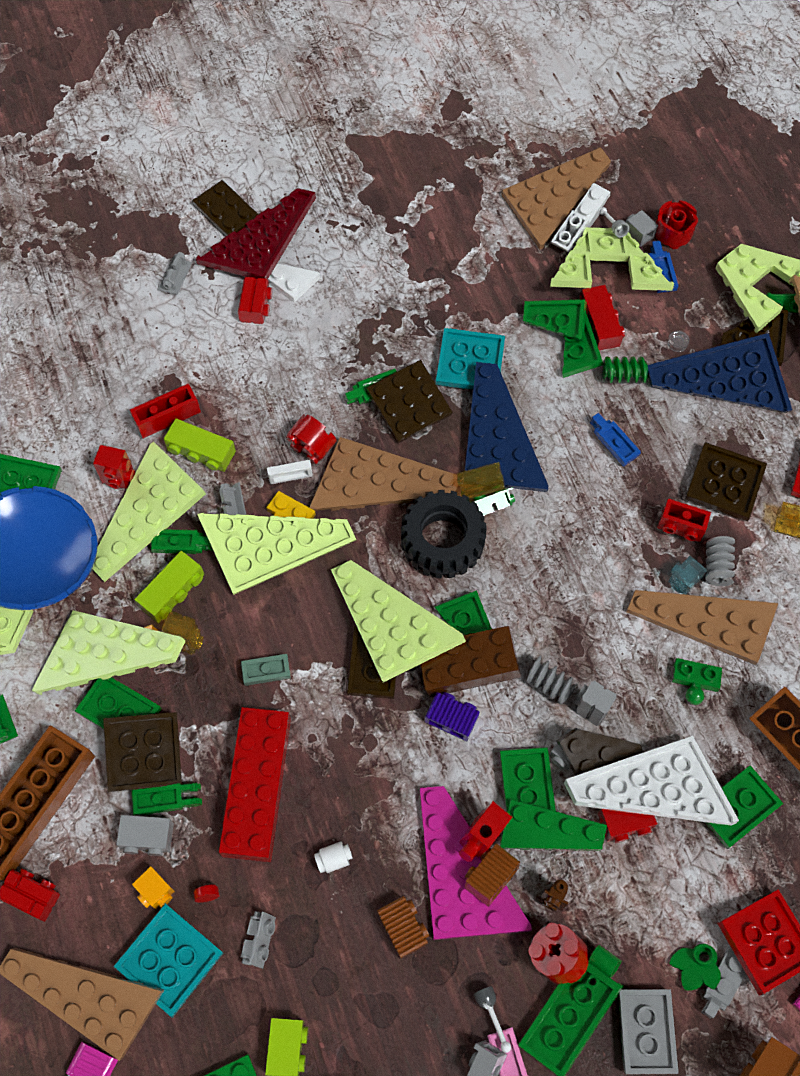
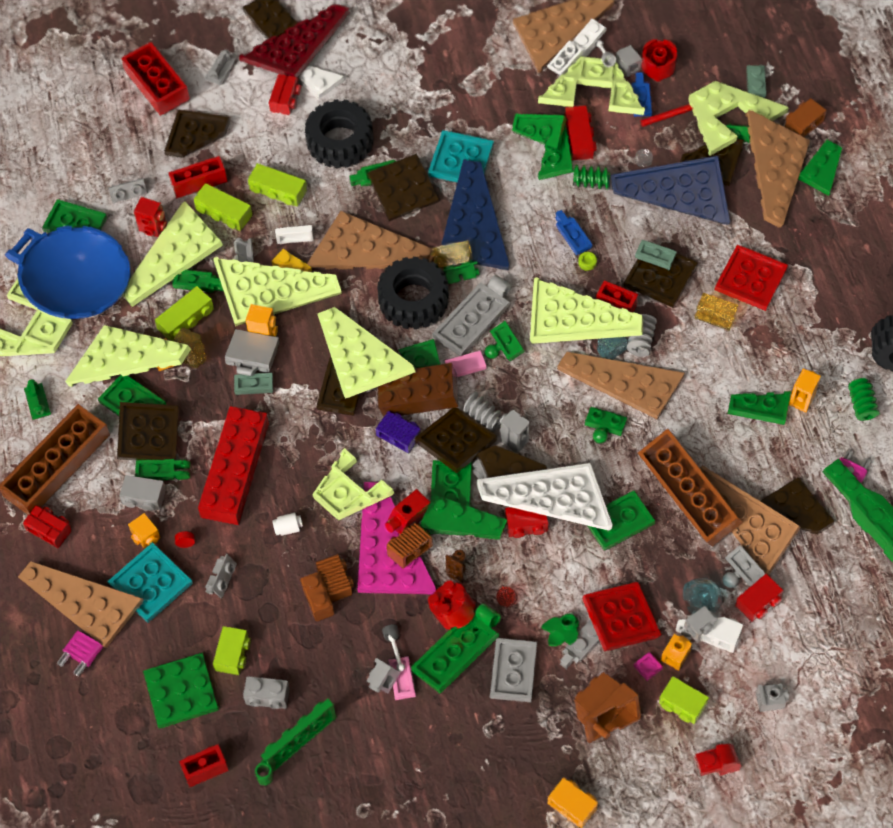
camera: 10 degrees right, 5 degrees down
red brick [286,414,337,465] -> none
none -> light grey hinge [108,178,147,203]
none -> red brick [121,42,190,116]
none -> dark brown plate [164,109,230,158]
none -> light grey piece [225,329,279,376]
none -> light orange brick [246,304,278,337]
none -> lime brick [248,163,307,207]
none -> dark orange brick [300,572,334,622]
none -> black tyre [305,99,374,168]
none -> yellowish green wing [312,448,394,520]
none -> dark brown plate [415,407,497,473]
none -> light grey hinge [432,275,511,356]
none -> bright pink tile [445,350,486,377]
none -> green plate [484,321,525,362]
none -> clear red tile [496,587,517,608]
none -> yellowish green wing [530,278,643,344]
none -> lime tile [578,252,597,271]
none -> sand green plate [635,240,677,270]
none -> red bar [640,104,693,127]
none -> sand green plate [746,65,766,98]

